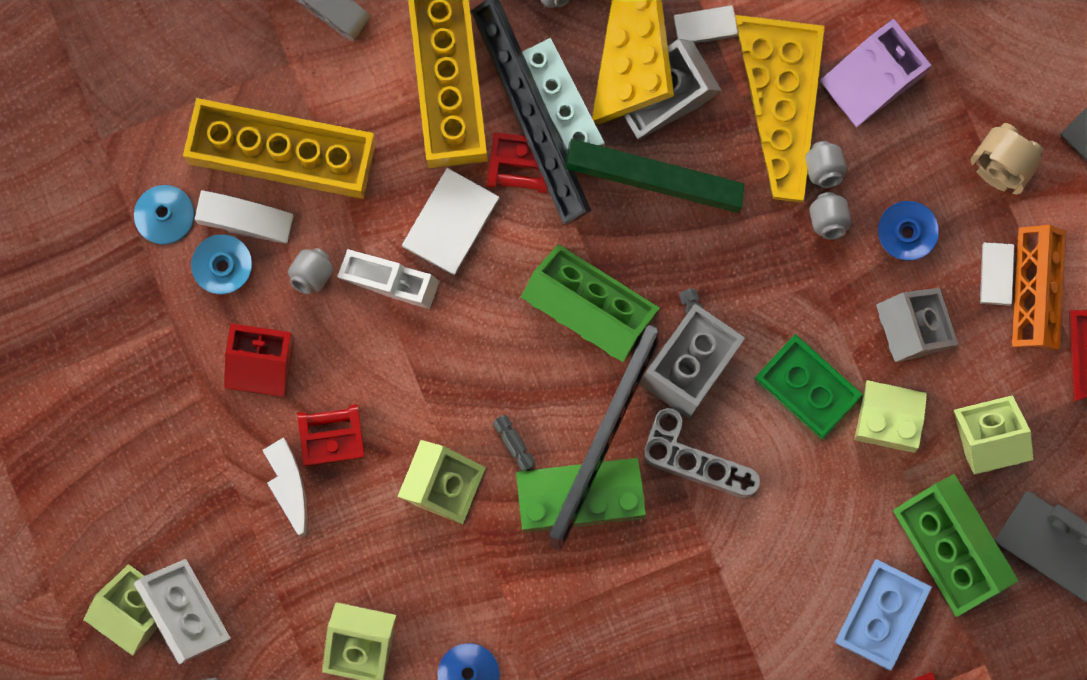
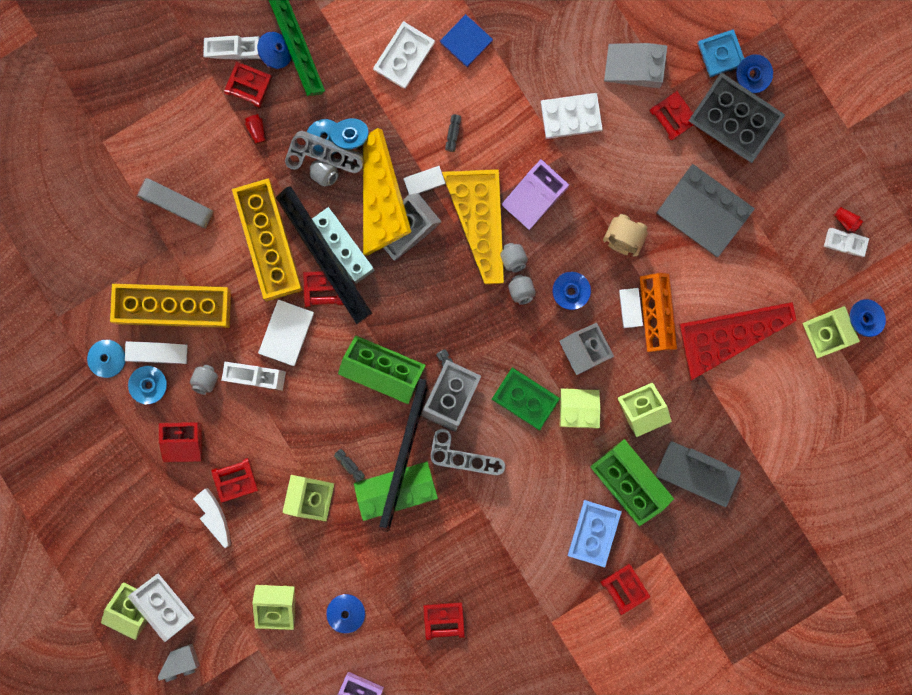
camera: 10 degrees left, 5 degrees up
dark green tile [565,138,745,213] -> none

